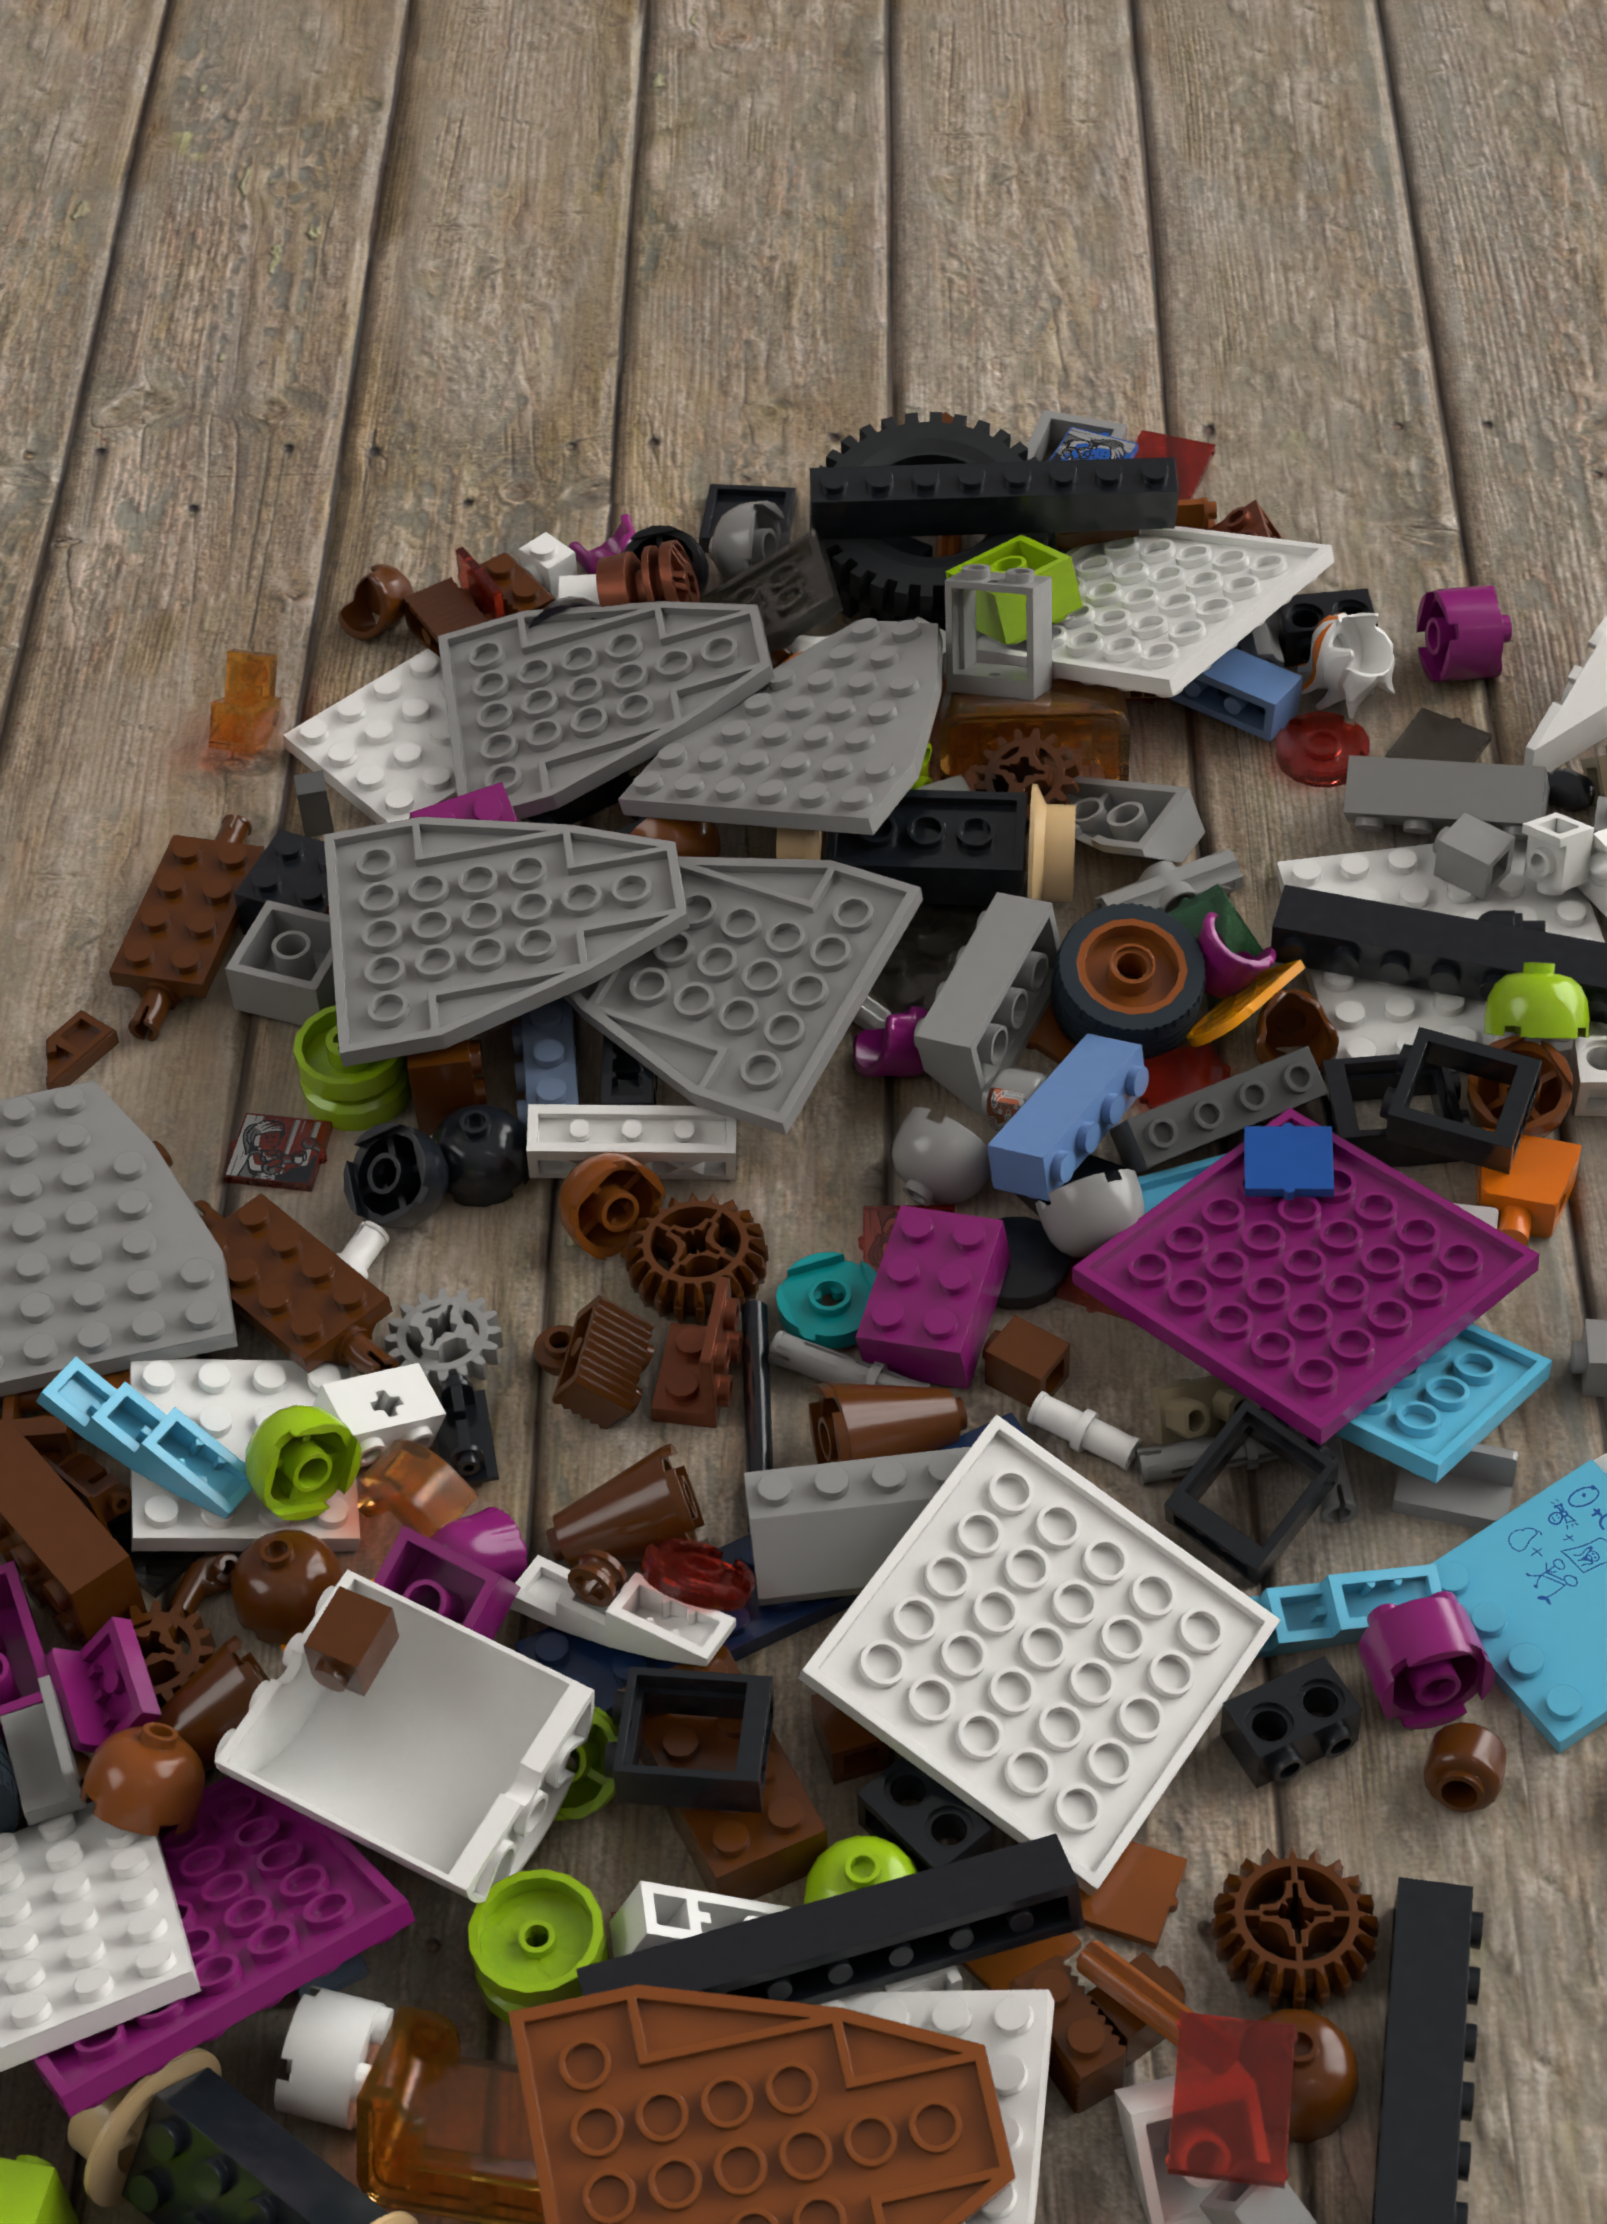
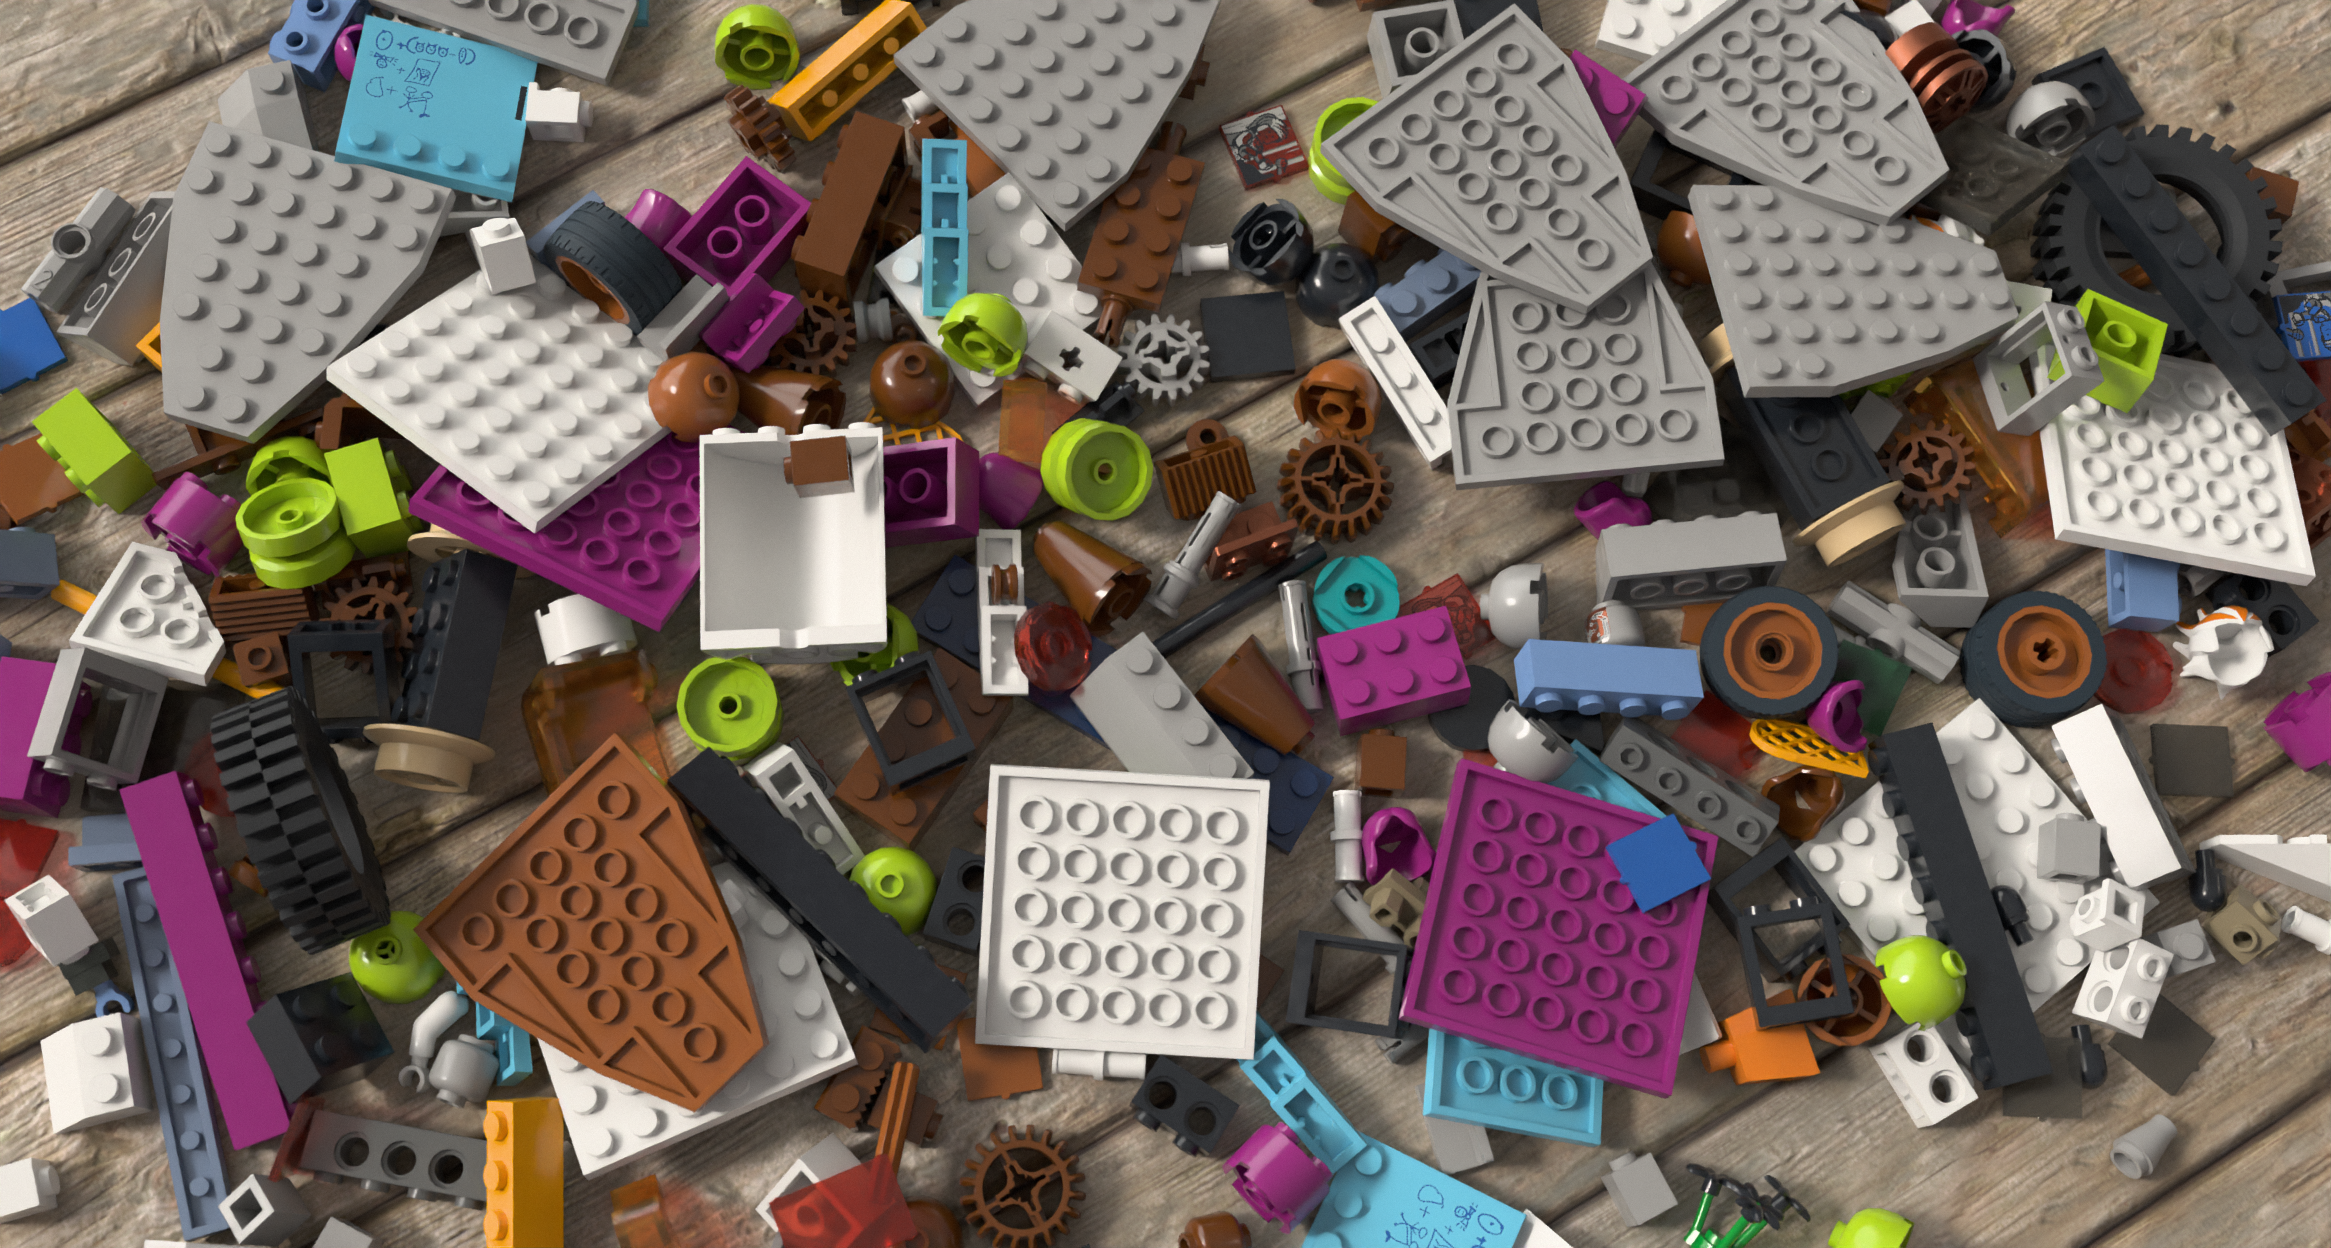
camera: 45 degrees right, 25 degrees up
none -> dark grey wheel [853,298,893,344]
none -> lime wheel [1040,418,1153,521]
none -> white pin [1052,1048,1147,1081]
none -> light grey pin [1143,491,1242,620]
none -> black tile [1200,291,1296,383]
none -> magenta hair [1361,807,1436,885]
none -> wheel [1959,591,2107,728]

